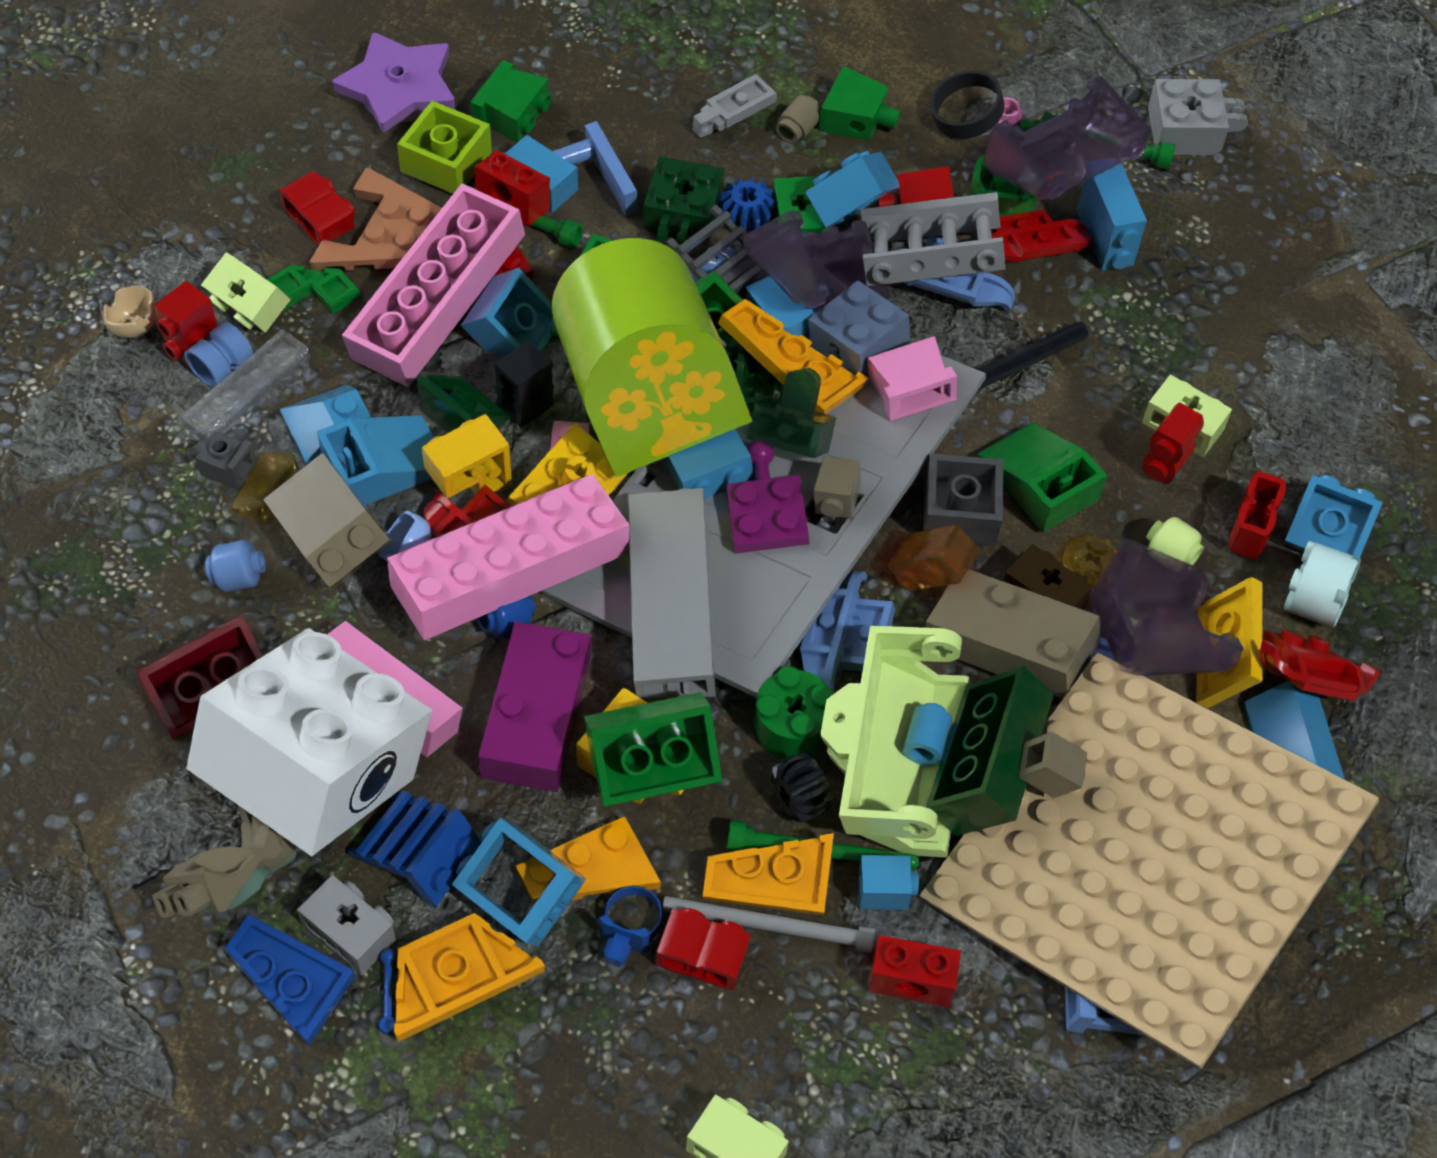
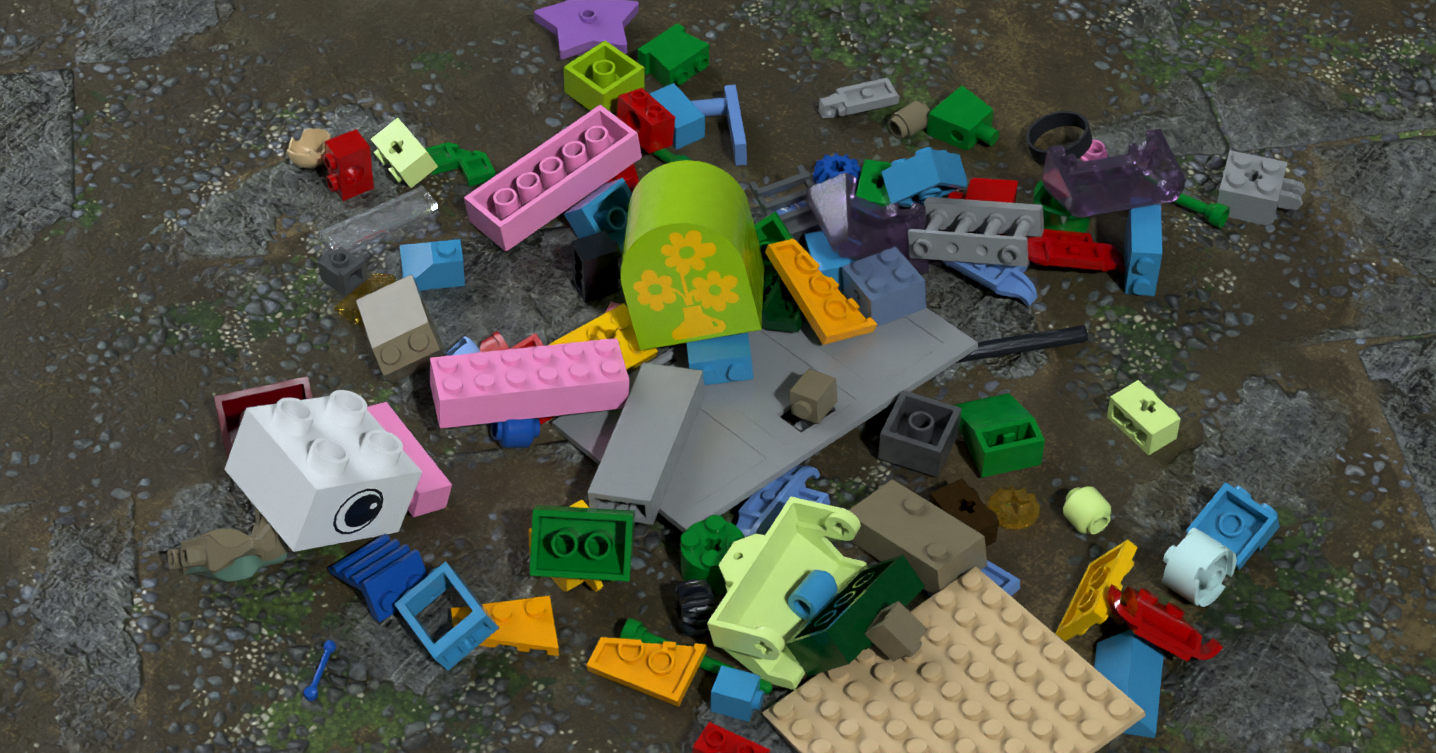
camera: 20 degrees right, 10 degrees down
medium blue wheel [184,321,254,388] -> none
medium blue head [205,540,266,592] -> none
blue wing [225,914,356,1046] -> none
red brick [279,171,355,246] -> none
light grey brick [297,875,396,976] -> none
nougat wing [309,168,442,271] -> none
dark azure slope [316,415,434,505] -> none
light orange wing [394,913,545,1042] -> none
dark green slope [417,375,510,433] -> none
yellow brick [421,414,512,499] -> none
magenta brick [478,621,591,792] -> none
blue piece [599,886,662,967] -> none
dark green hinge [643,156,725,245] -> none
red brick [655,908,751,990] -> none
light grey bar [662,896,907,953] -> none
magenta plate [726,439,810,554] -> none
clear green brick [747,367,837,459] -> none
bright pink hips [868,336,957,421] -> none
clear orange brick [887,524,980,591] -> none
clear purple windscreen [1091,538,1244,676] -> none
red brick [1142,402,1204,485] -> none
red brick [1228,471,1286,560] -> none

